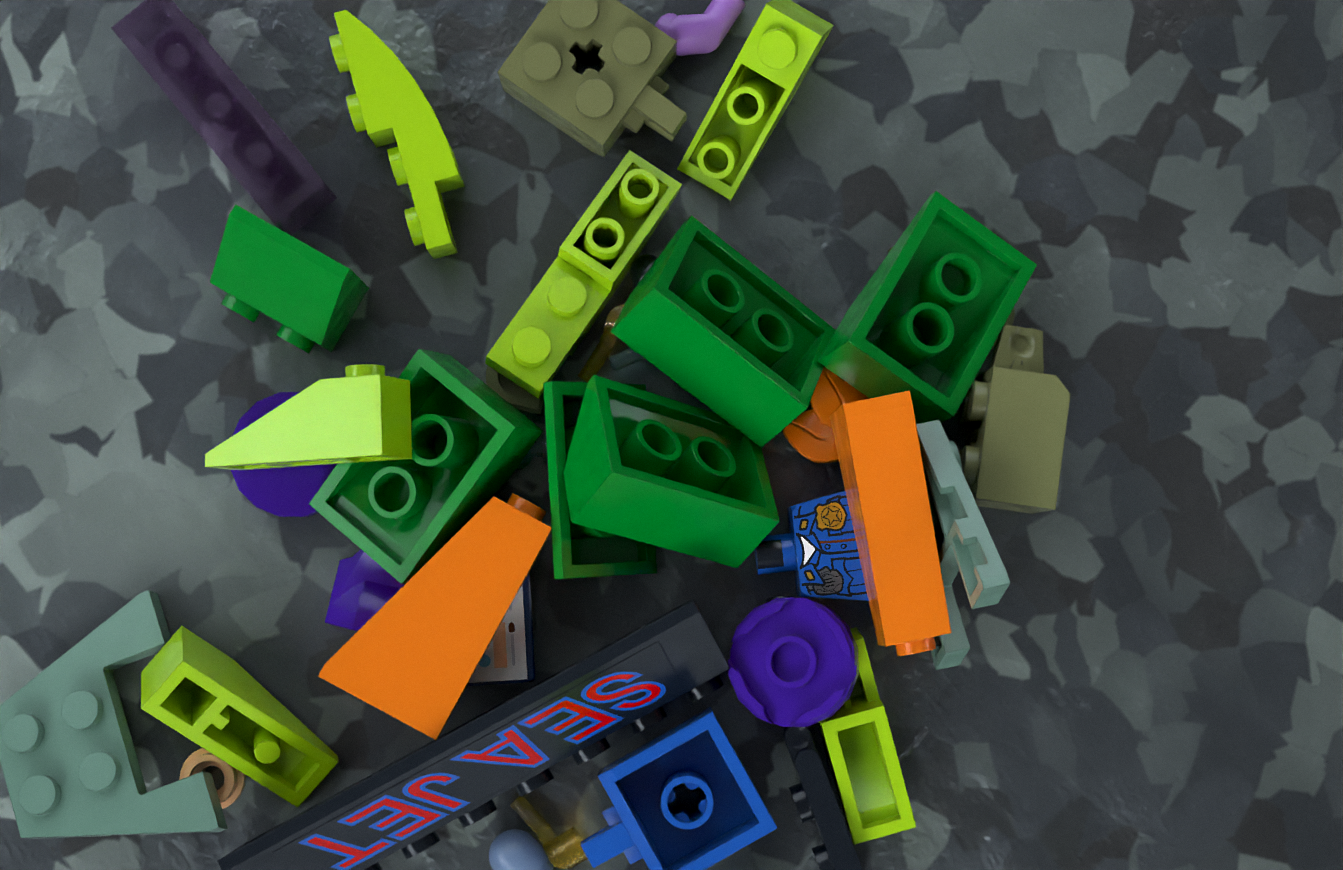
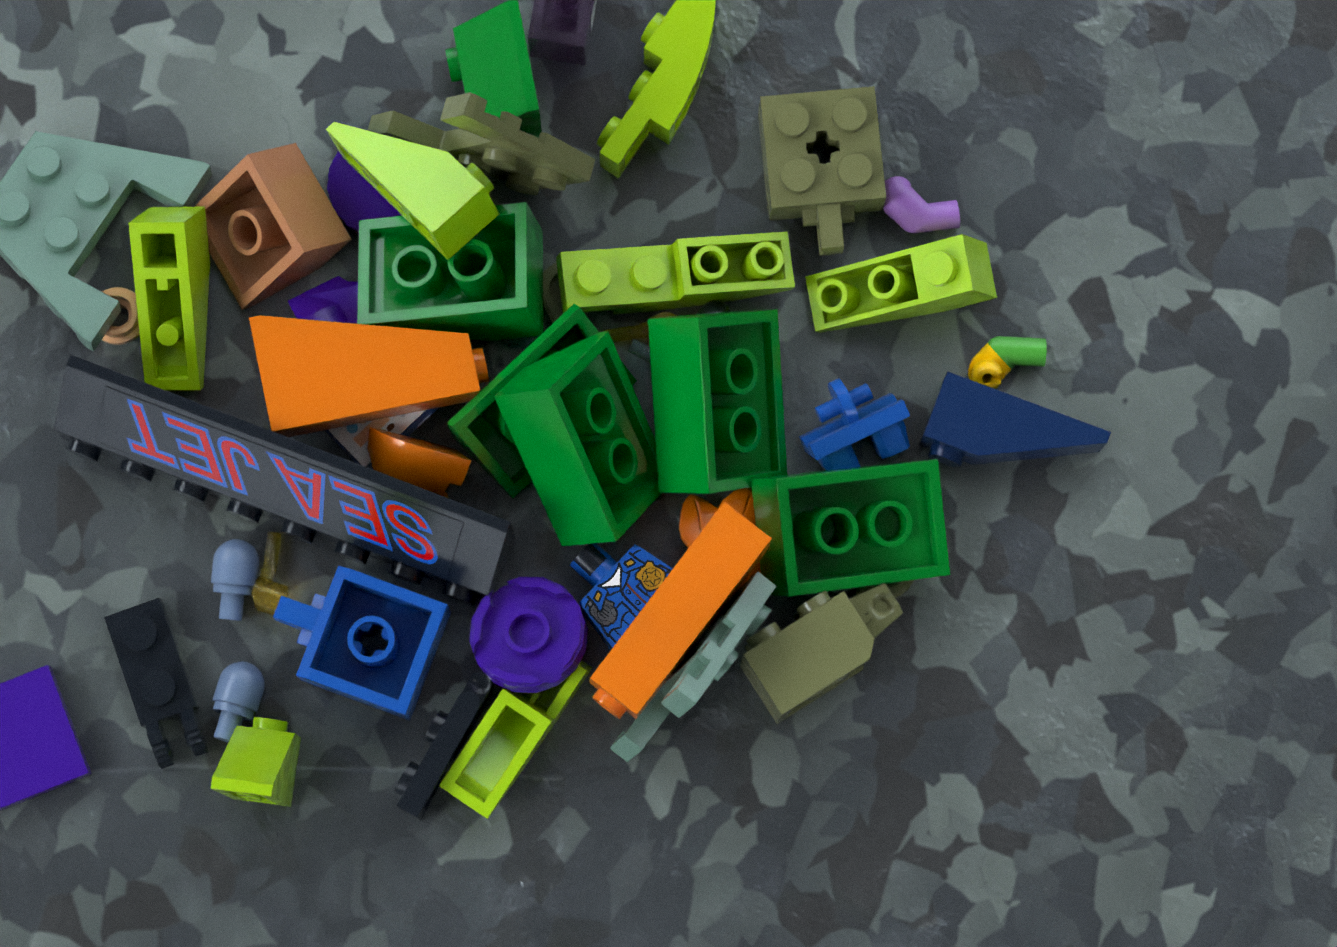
camera: 50 degrees right, 5 degrees down
none -> nougat slope [194,143,352,310]
none -> orange brick [367,427,471,498]
none -> olive wing [368,92,595,195]
none -> blue hips [799,378,910,471]
none -> dark blue slope [919,371,1111,468]
none -> arm [968,336,1047,389]

